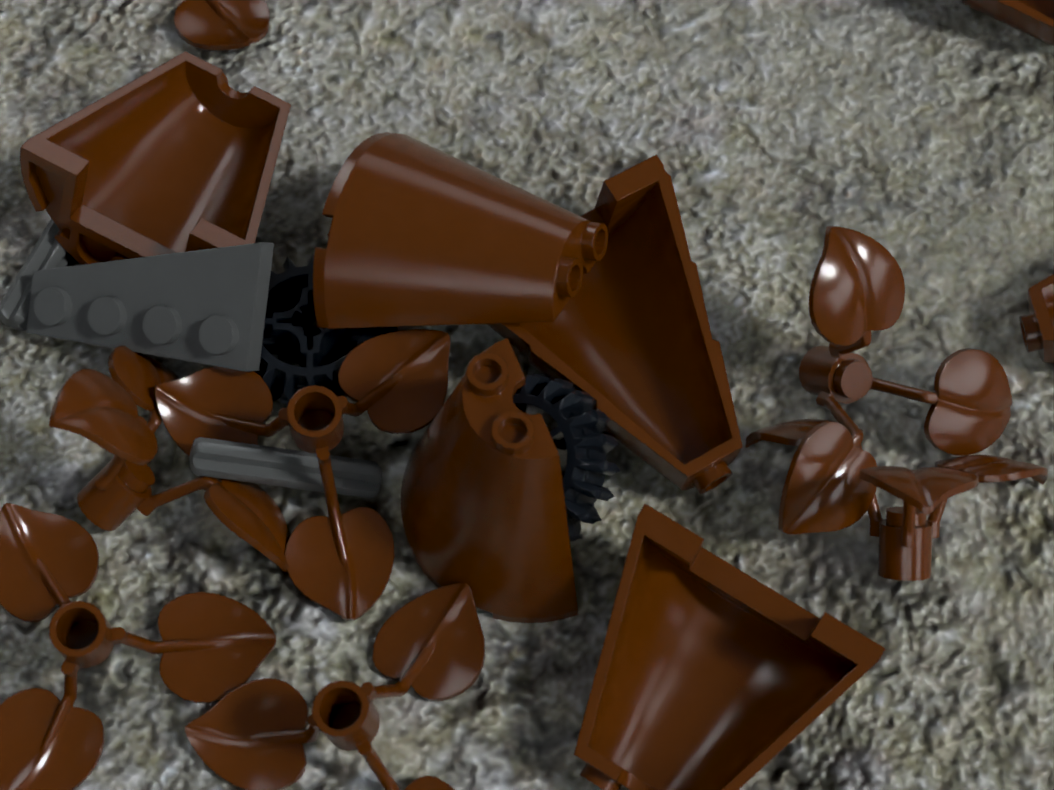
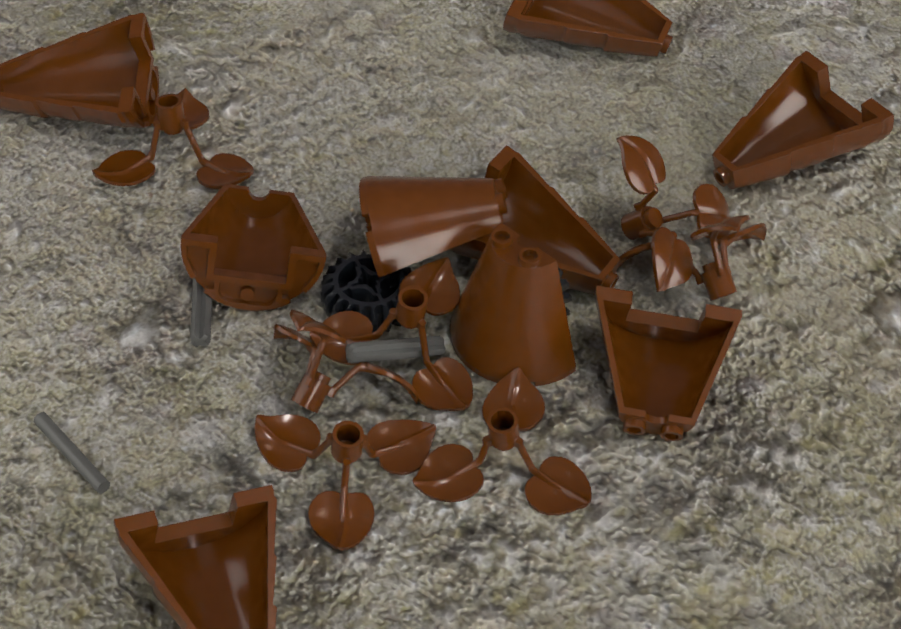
camera: 25 degrees left, 15 degrees down
dark grey wing [26,242,274,372] -> none

